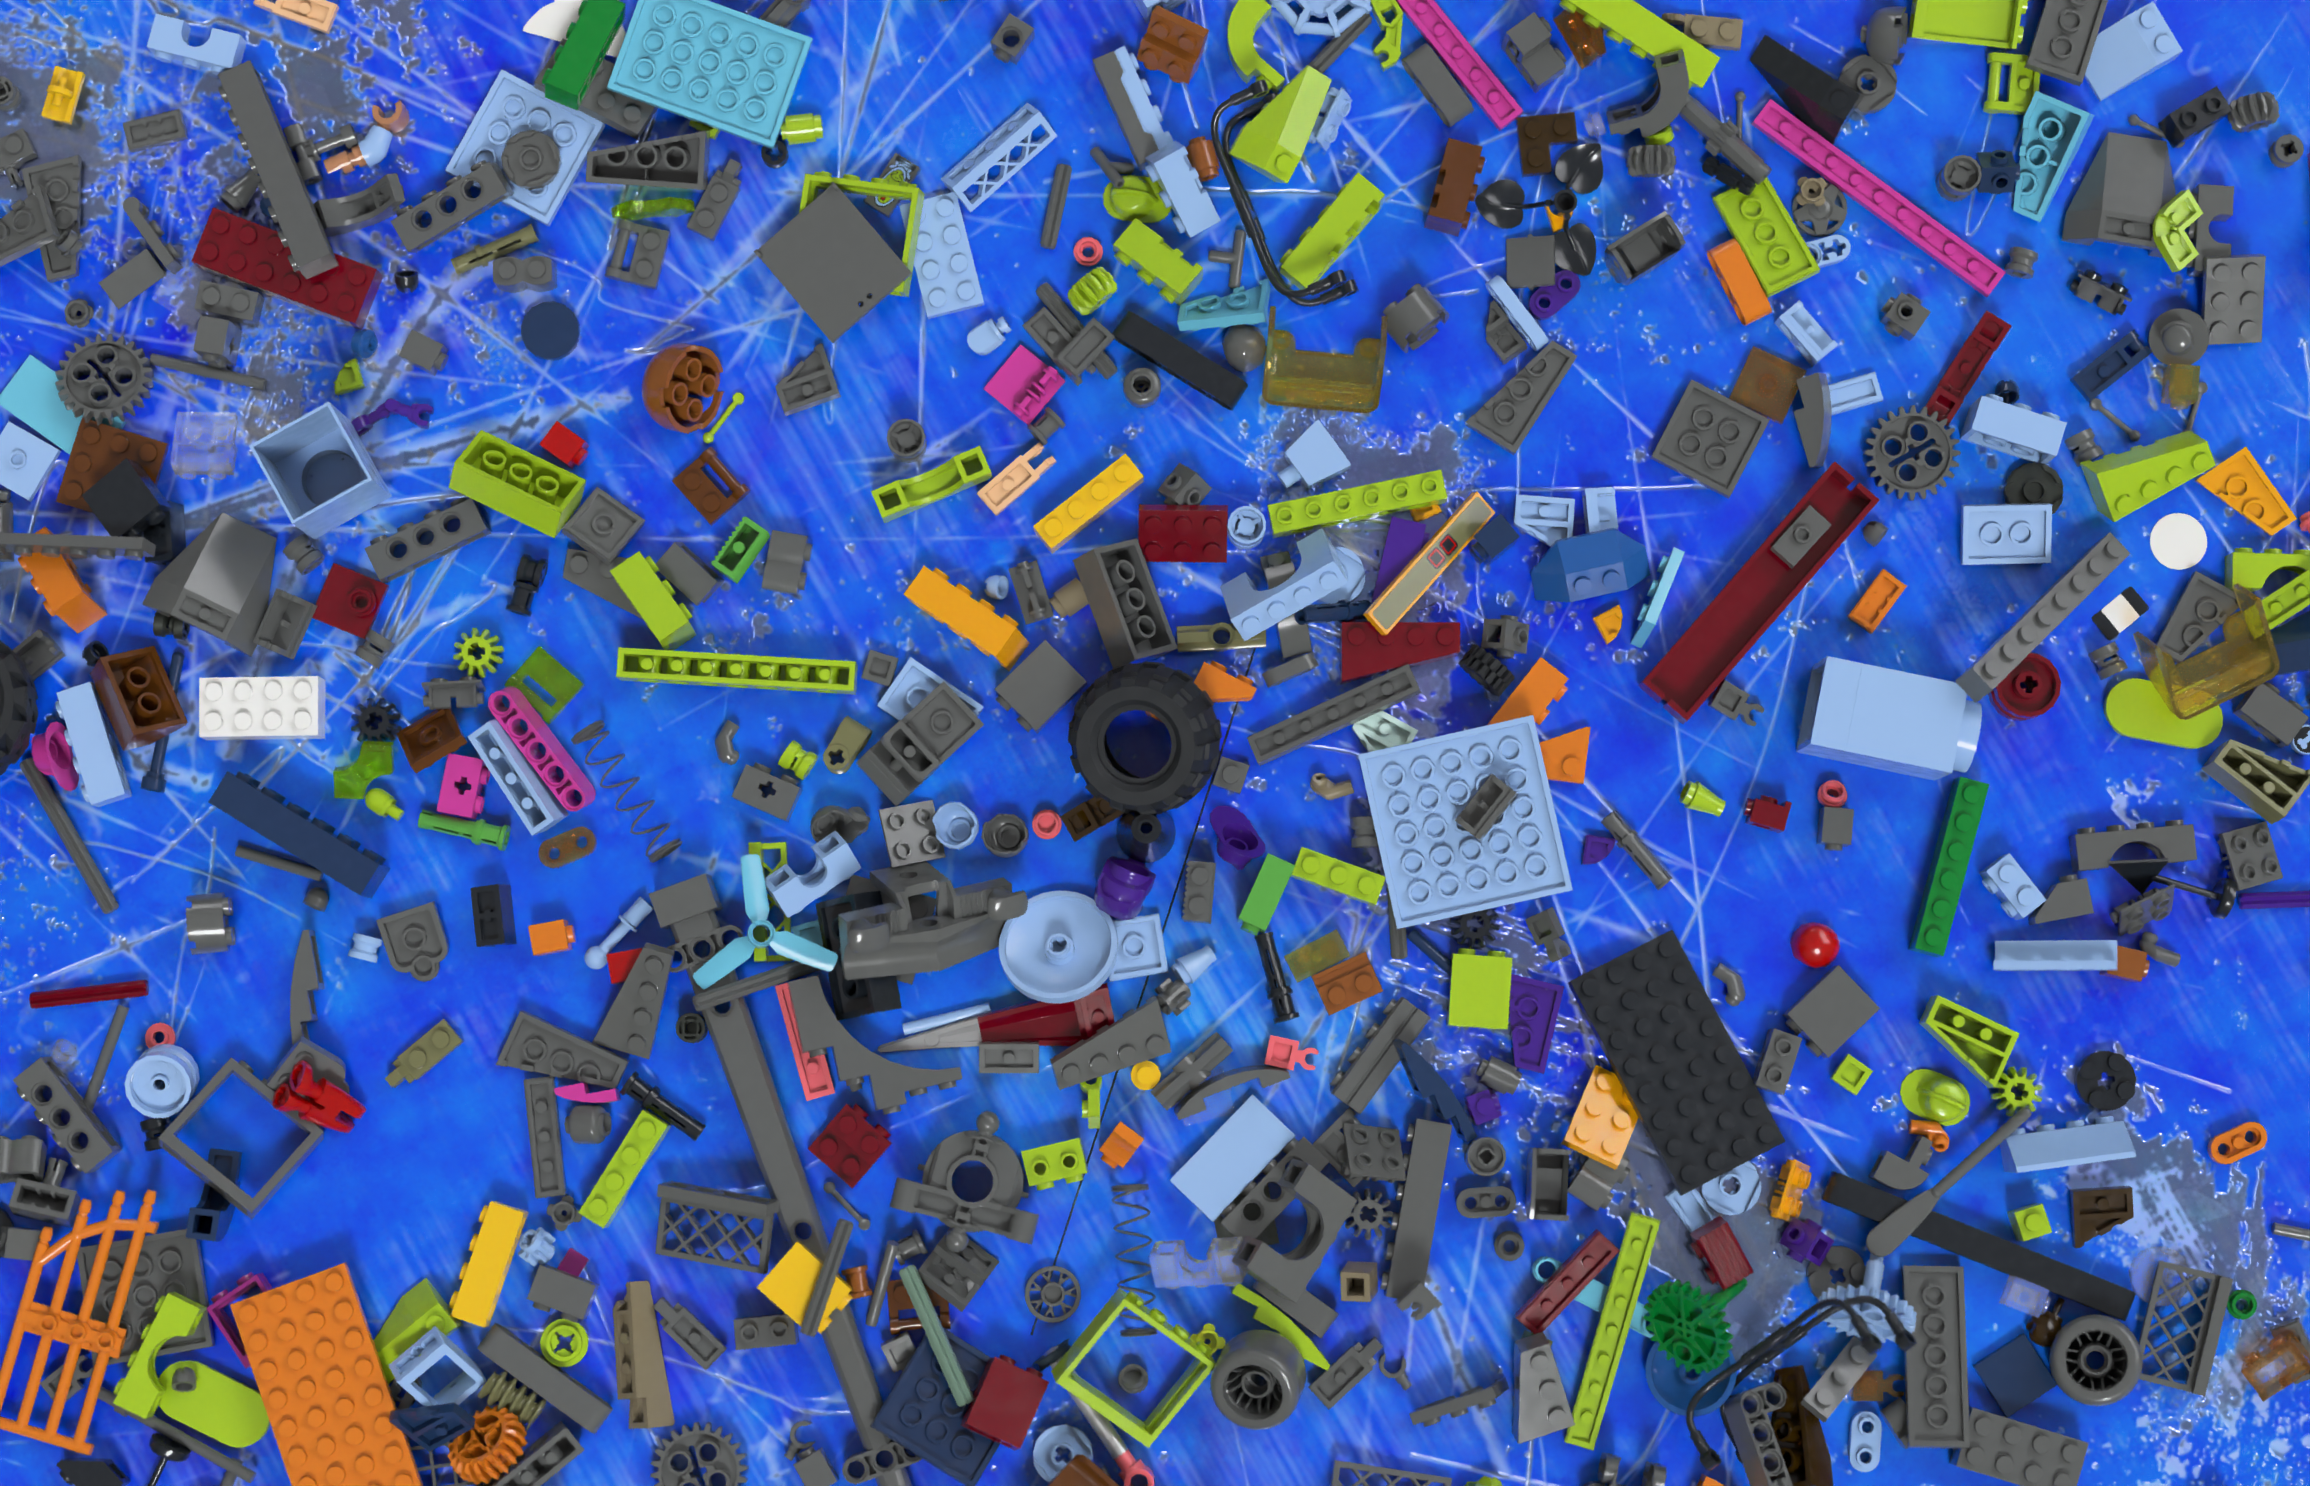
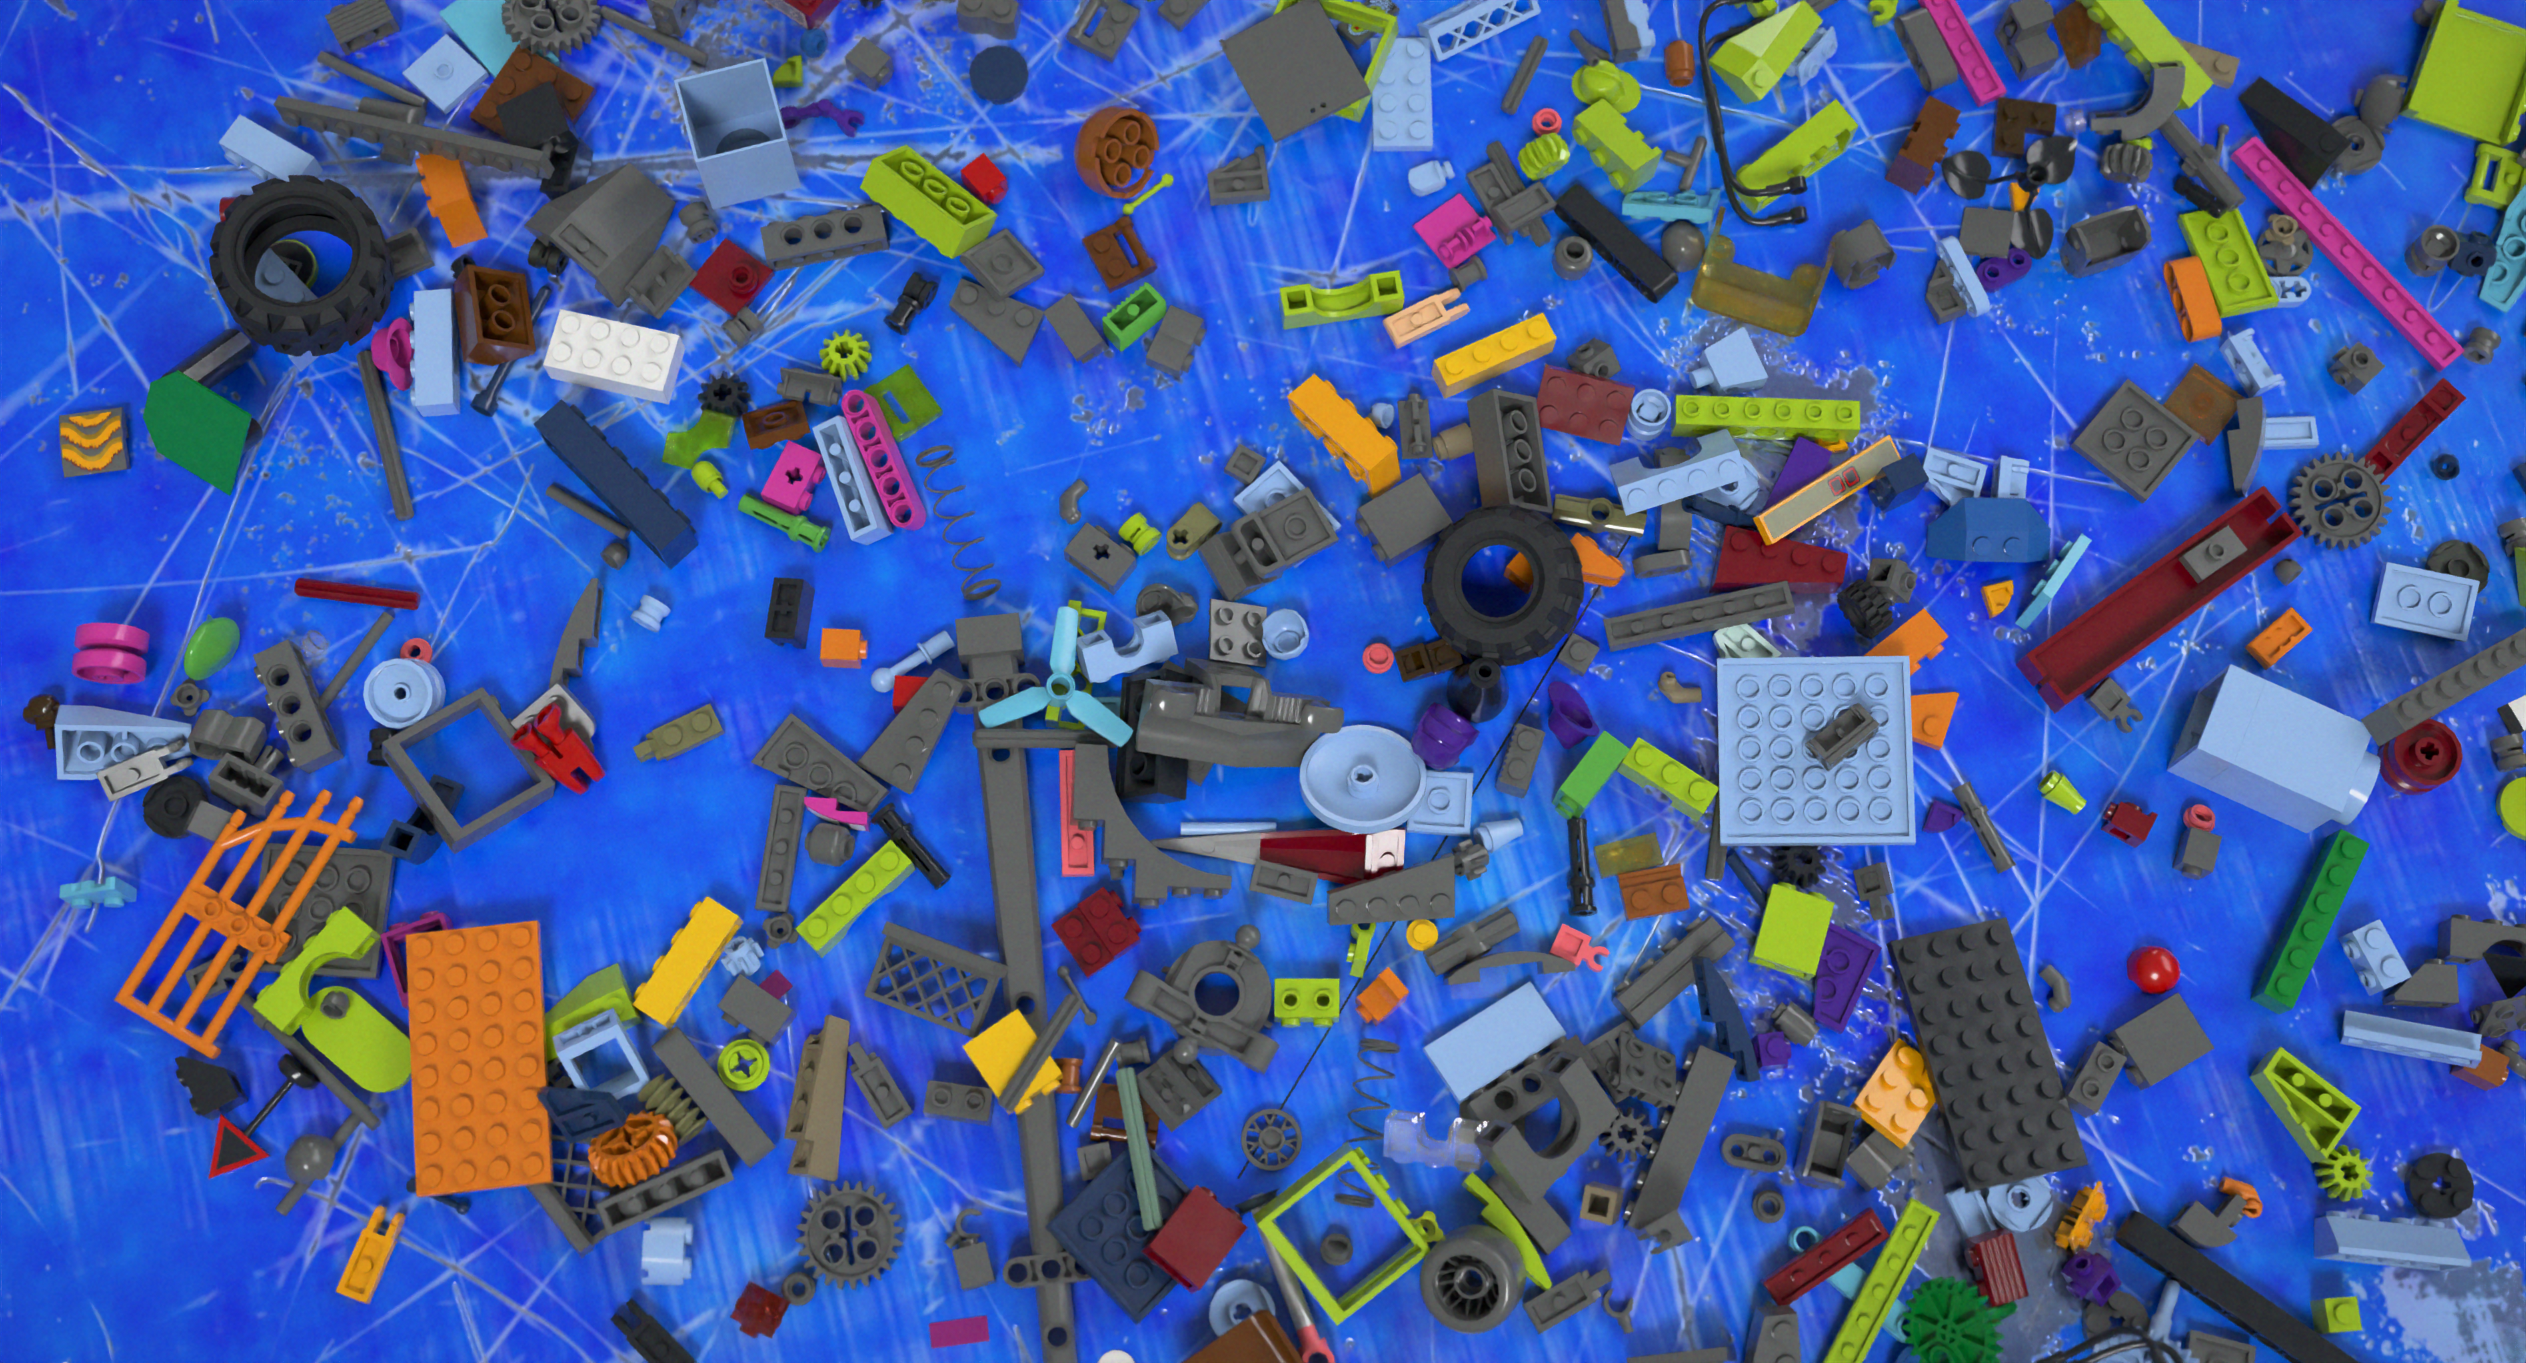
camera: 10 degrees right, 10 degrees down
clear plate [170,412,238,480] -> none
dark grey brick [186,892,236,955] -> none
dark grey plate [376,901,449,982] -> none
clear orange plate [538,827,597,869] -> none
lime wedge [610,551,696,651] -> none
lime brick [616,647,858,695] -> none
pearl dark grey wheel [676,1013,708,1043] -> none
dark grey wheel [887,419,927,463] -> none
dark grey hair [981,813,1029,858] -> none
light blue wedge [1144,141,1221,238] -> none
dark grey wheel [1350,816,1379,848] -> none
dark grey wheel [1464,1137,1506,1176] -> none
dark grey wing [1465,341,1577,455] -> none
lime plate [1830,1054,1873,1095] -> none
dark grey piece [1866,1107,2032,1257] -> none
lime piece [1900,1069,1970,1126] -> none
light blue brick [1960,394,2067,464] -> none
dark brown wing [2070,1186,2134,1248] -> none

